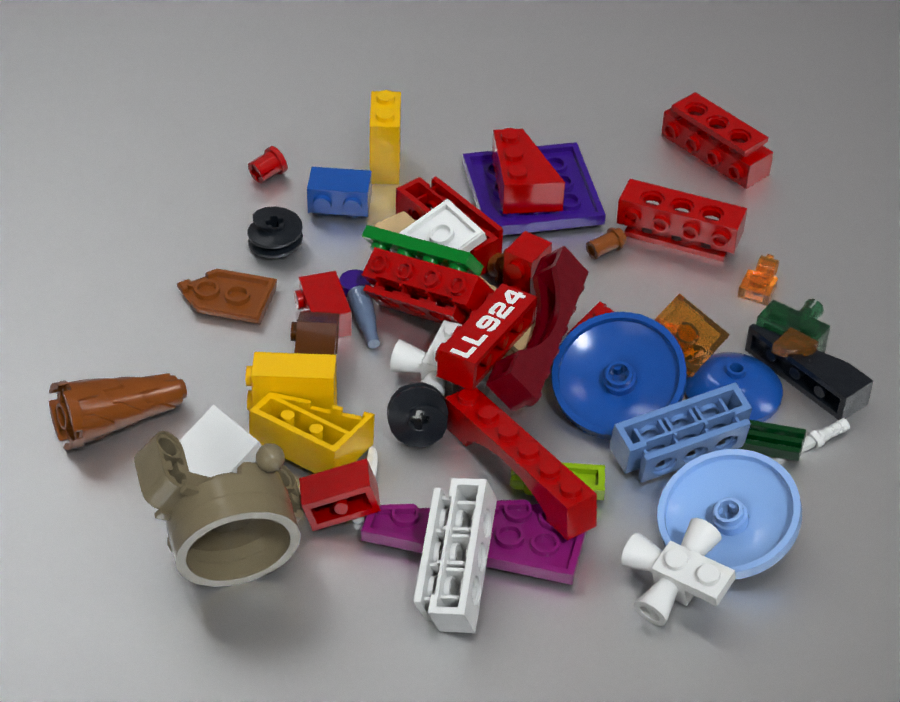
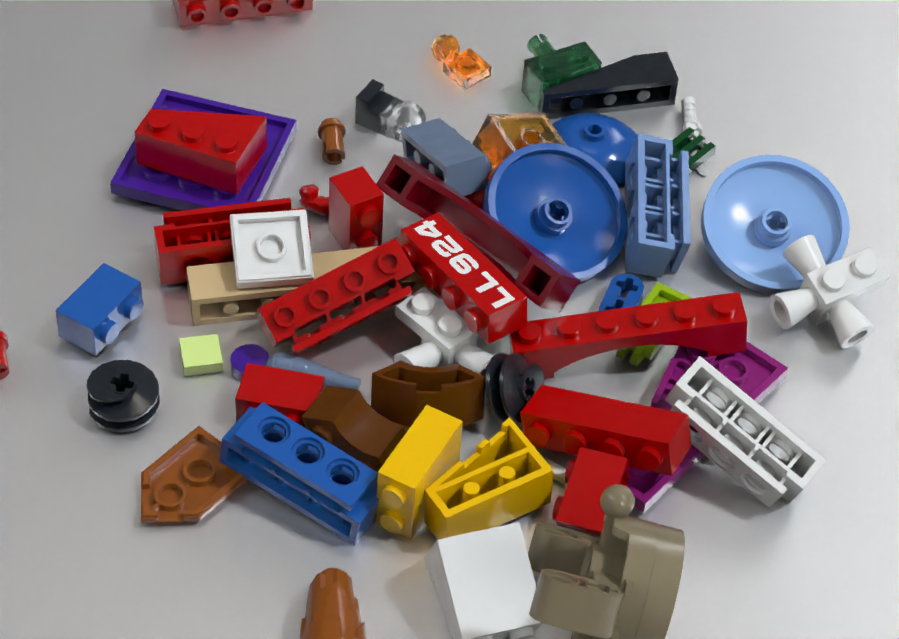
camera: 65 degrees left, 5 degrees up
green plate [362,225,484,276] -> none
yellow brick [370,90,401,184] -> none
dark orange plate [487,248,507,285] -> none
red brick [616,179,747,262] -> none
clear orange tile [771,327,819,357] -> none
none -> yellowish green tile [179,334,223,376]
none -> blue brick [219,402,379,546]
none -> leg [355,79,426,142]
none -> reddish brown brick [371,361,485,430]
none -> sand blue brick [401,118,491,196]
none -> red brick [520,384,691,476]
none -> blue beam [599,274,644,311]

